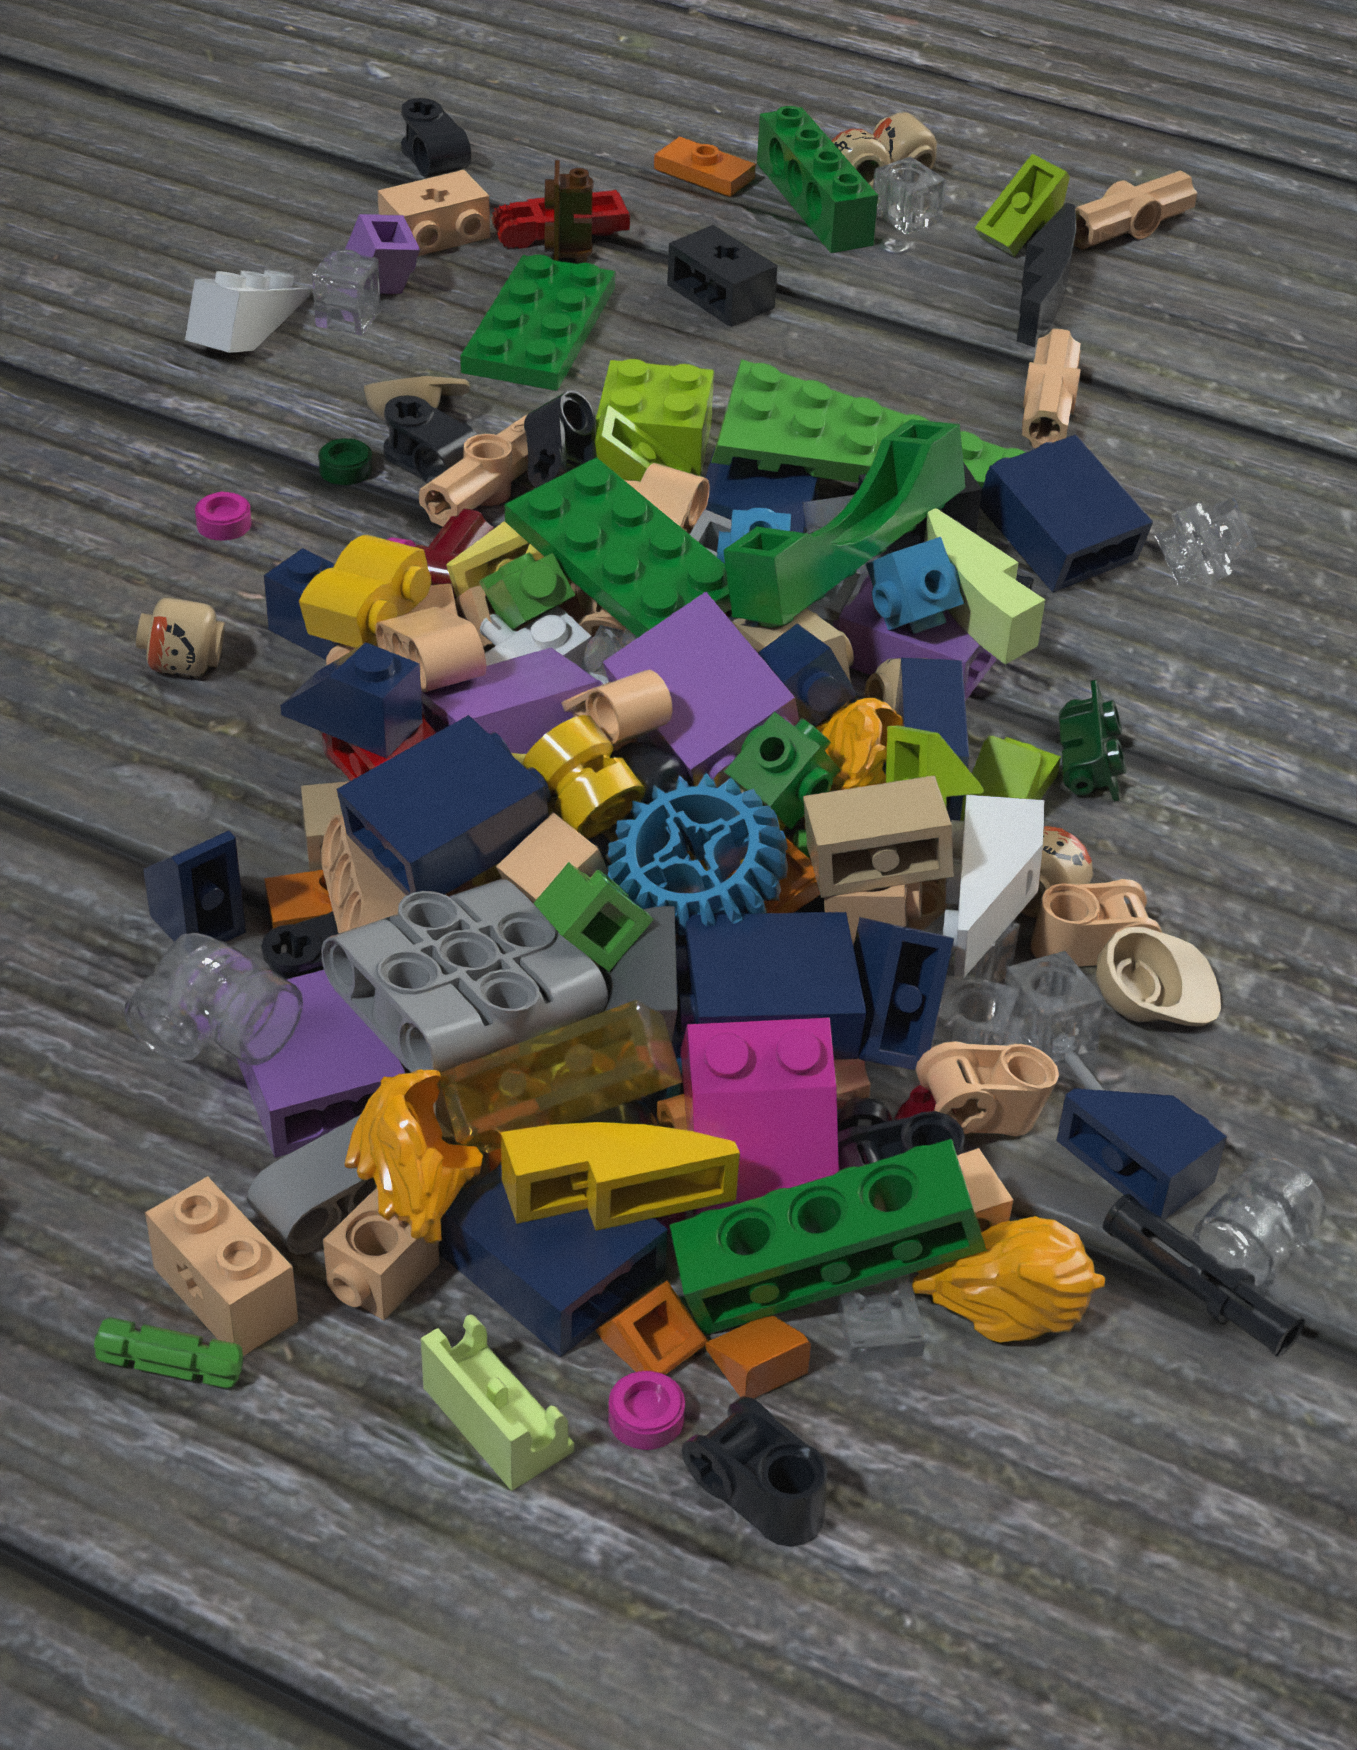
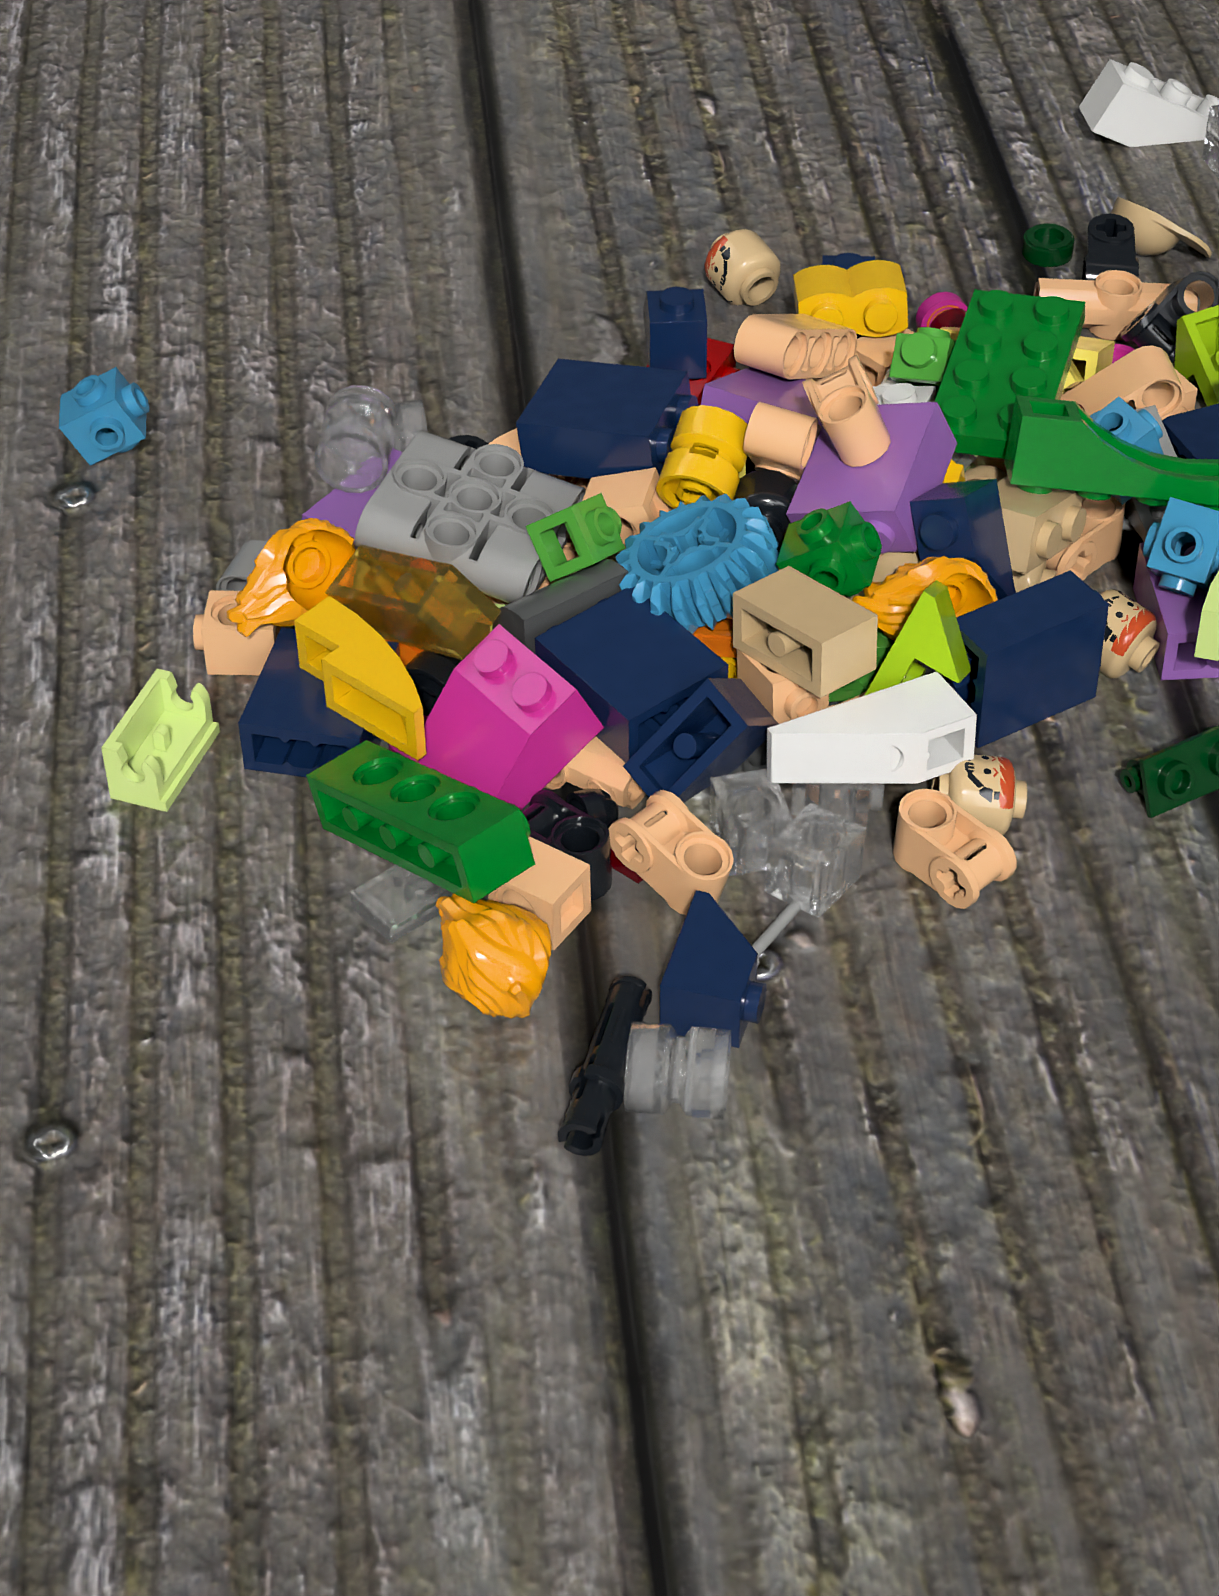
camera: 60 degrees right, 0 degrees up
bright green axle [94,1317,244,1388] -> none
dark blue slope [143,831,246,960] -> none
light nougat brick [145,1176,298,1356] -> none
dark pink tile [195,492,252,541] -> none
orange slope [595,1281,708,1375] -> none
dark pink tile [608,1371,685,1450] -> none
black piece [681,1396,827,1547] -> none
orange slope [706,1315,811,1399] -> none
lime slope [960,736,1061,821] -> none
tan cap [1096,927,1221,1026] -> none
none -> light nougat piece [802,355,891,467]

